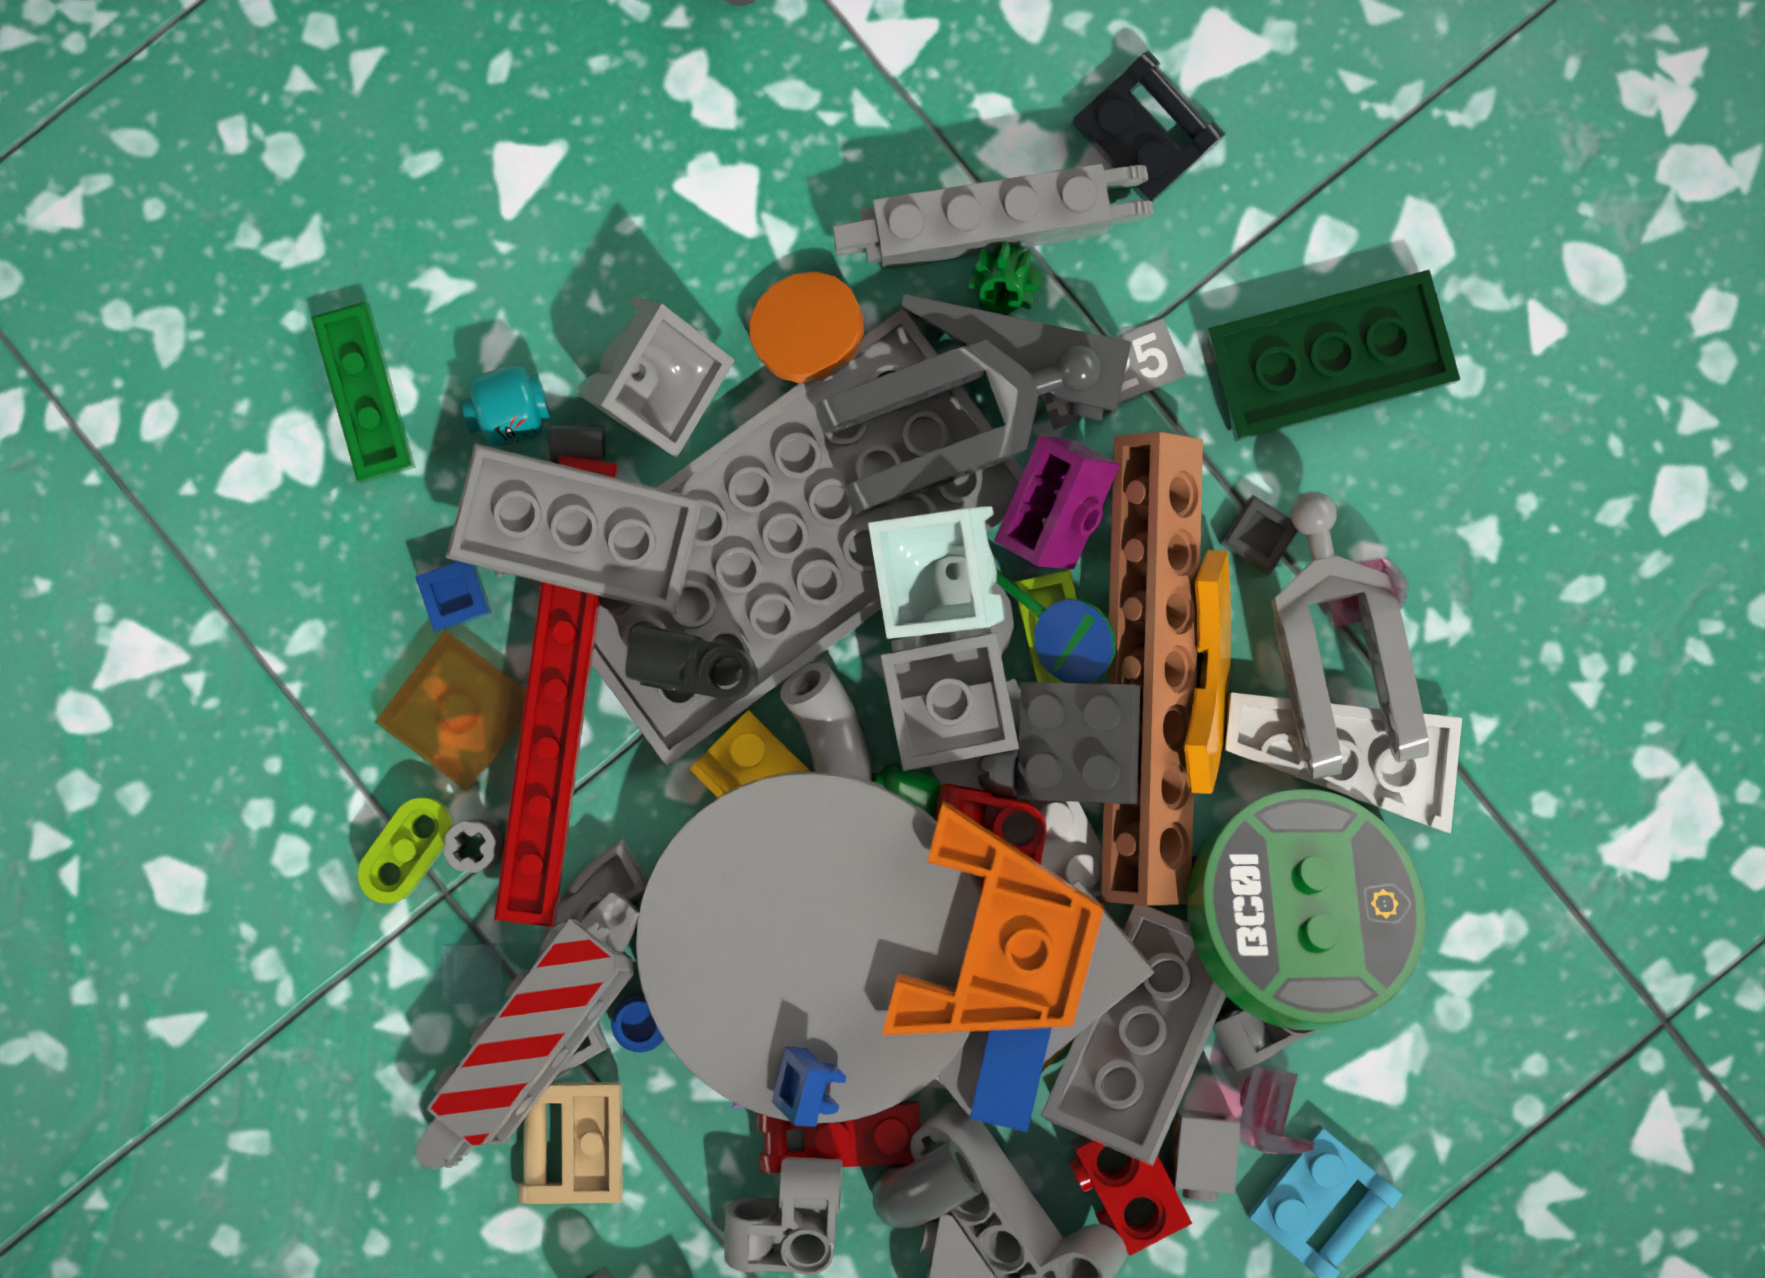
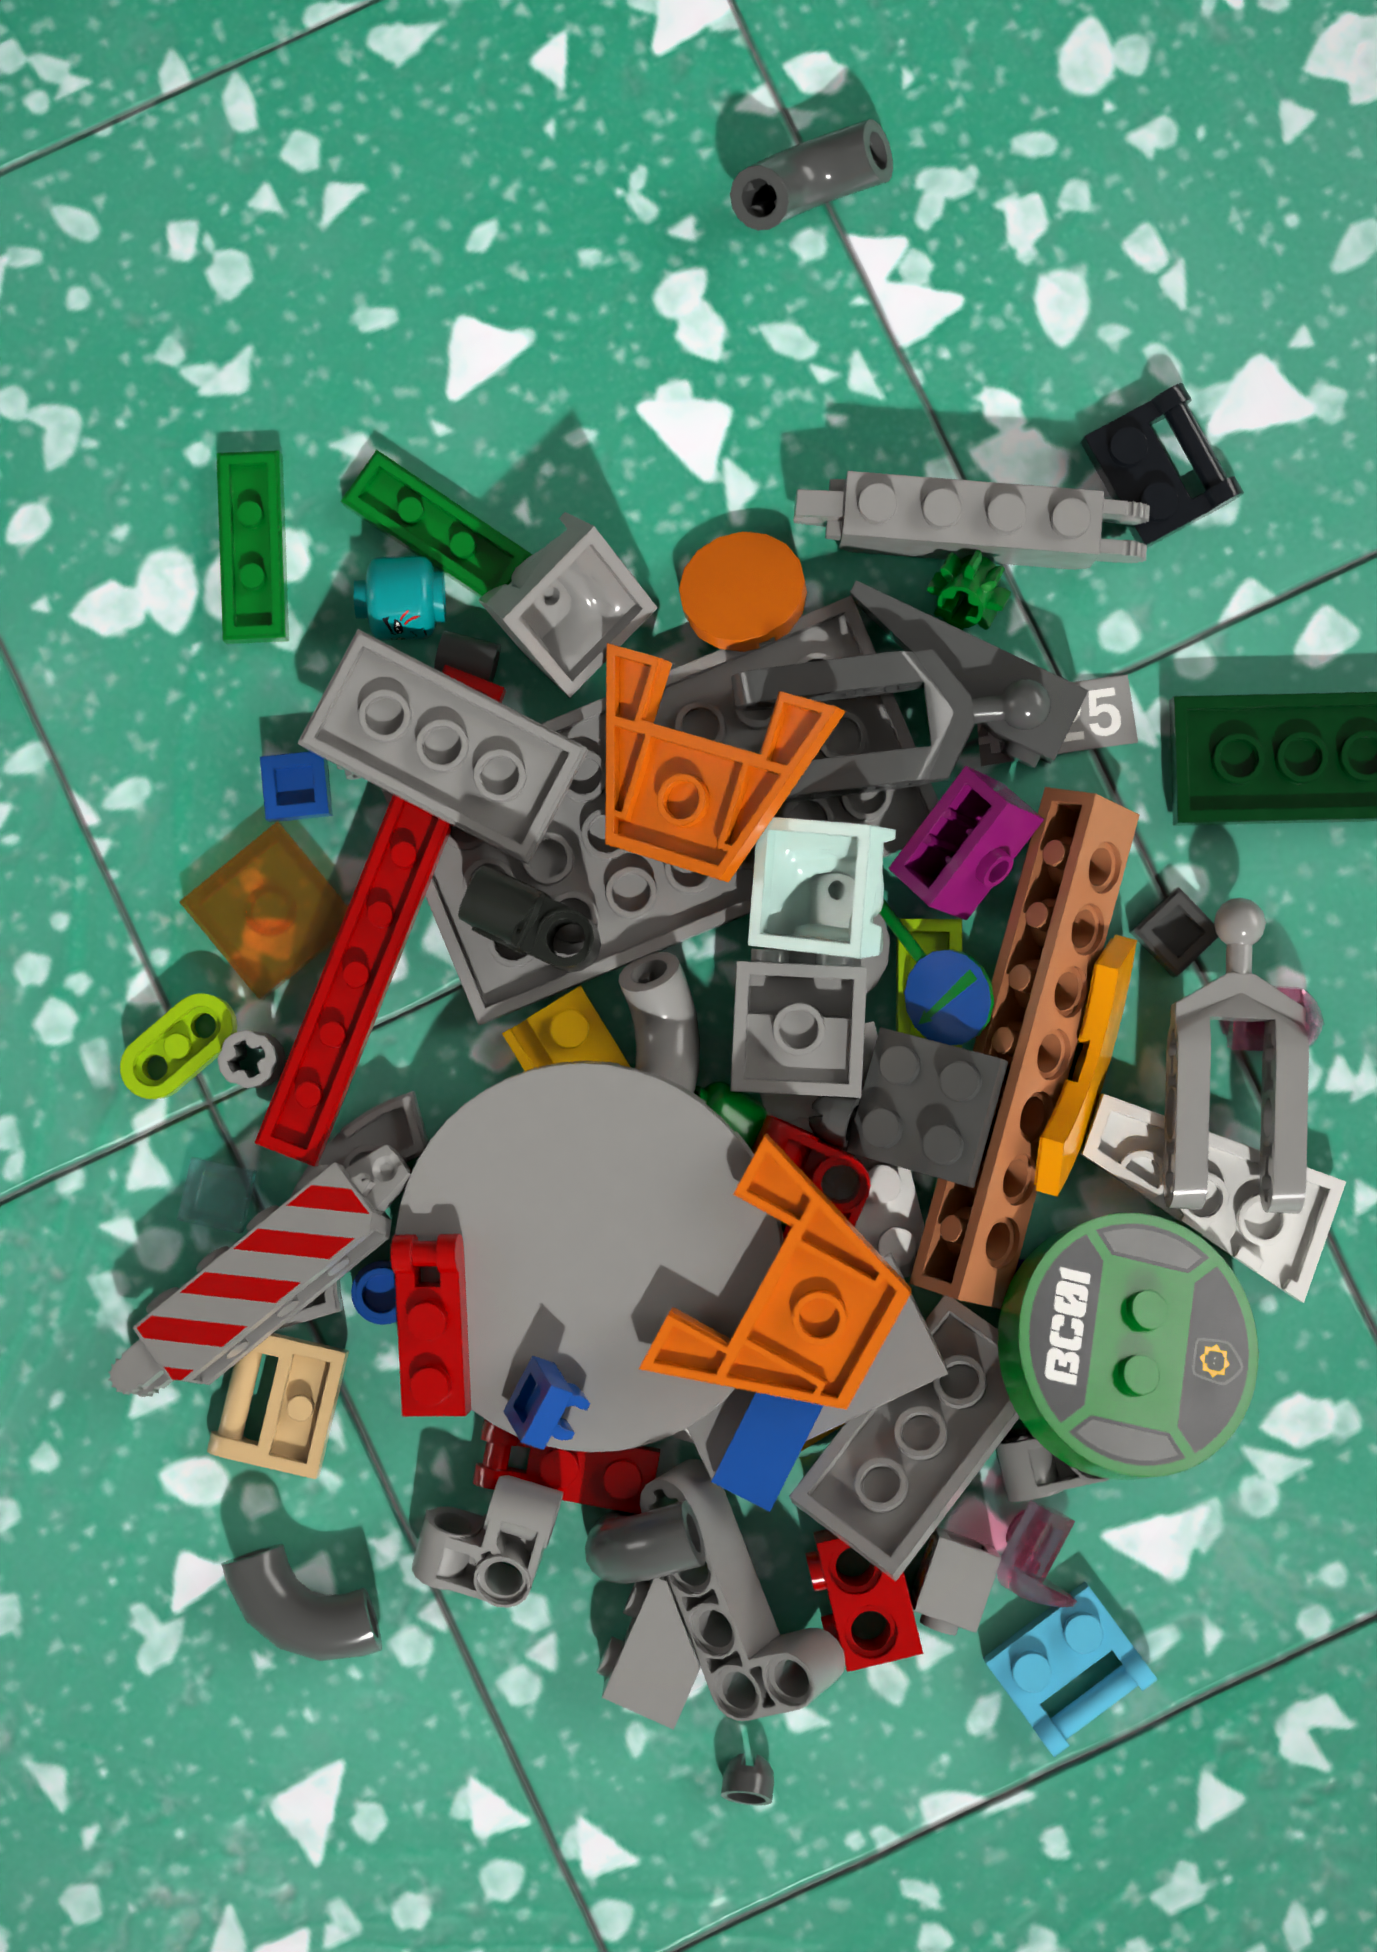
camera: 20 degrees right, 0 degrees up
none -> green tile [341,449,532,598]
none -> red plate [391,1234,472,1416]
none -> orange wing [605,643,846,883]

